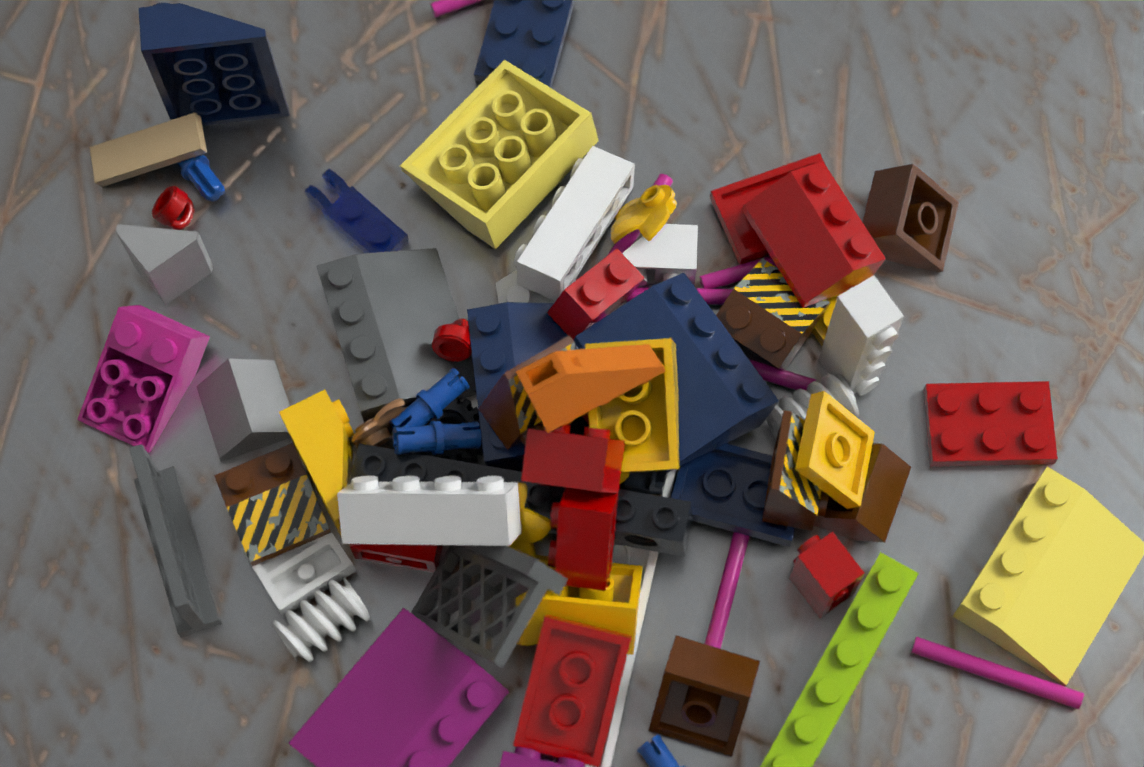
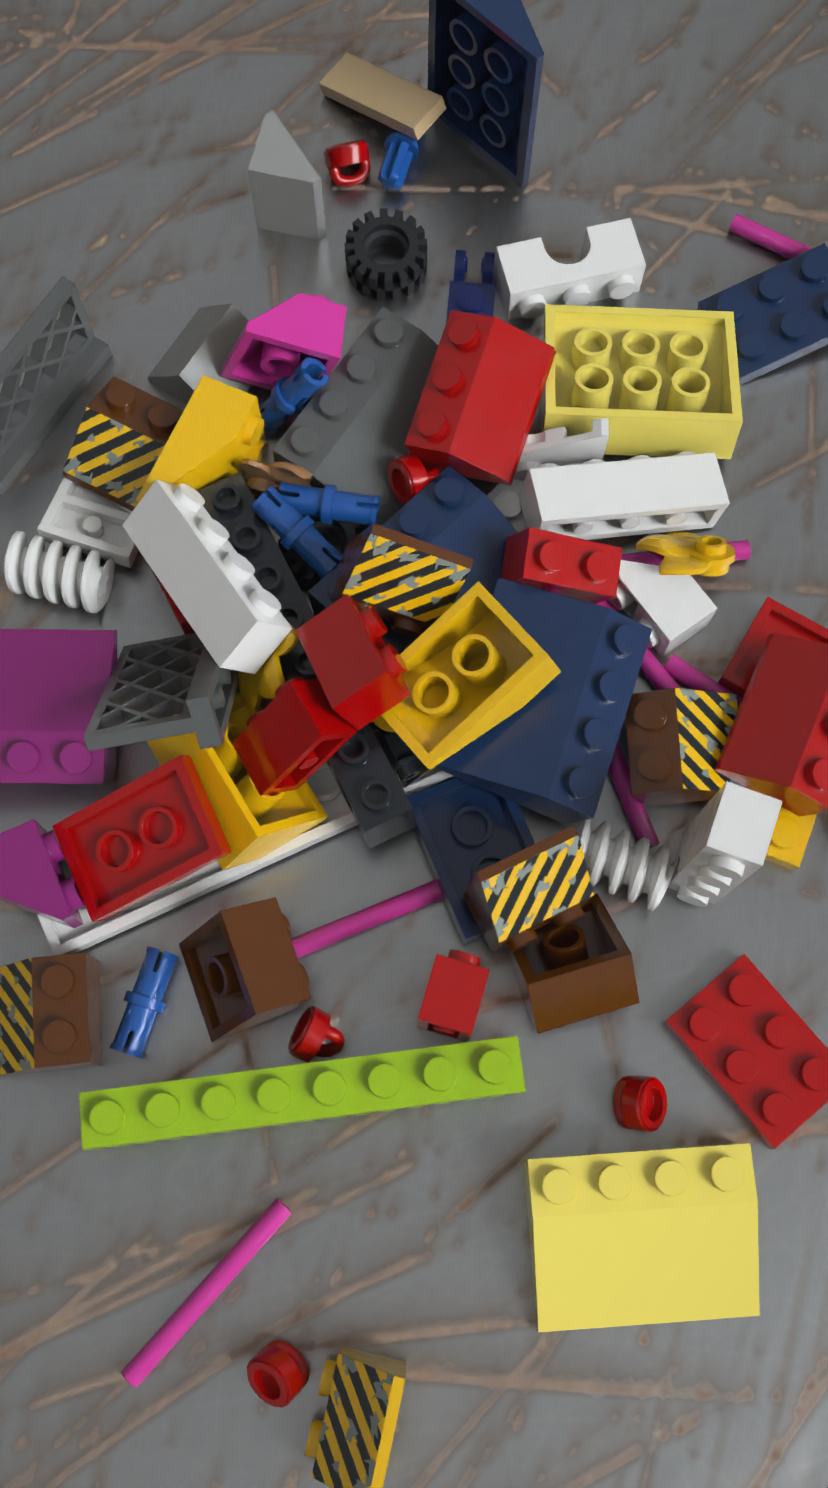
camera: 50 degrees right, 5 degrees up
dark pink slope [77,305,210,453] -> none
orange slope [516,344,665,433] -> none
yellow plate [795,391,875,509] -> none
dark pink bar [911,636,1084,709] -> none
none -> dark pink slope [220,292,347,401]
none -> blue pin [259,357,329,433]
none -> red tile [288,1006,345,1063]
none -> black tyre [344,208,428,302]
none -> red slope [404,310,556,486]
none -> white arch [494,218,646,320]
none -> white wing [514,418,609,481]
none -> red tile [612,1075,668,1132]

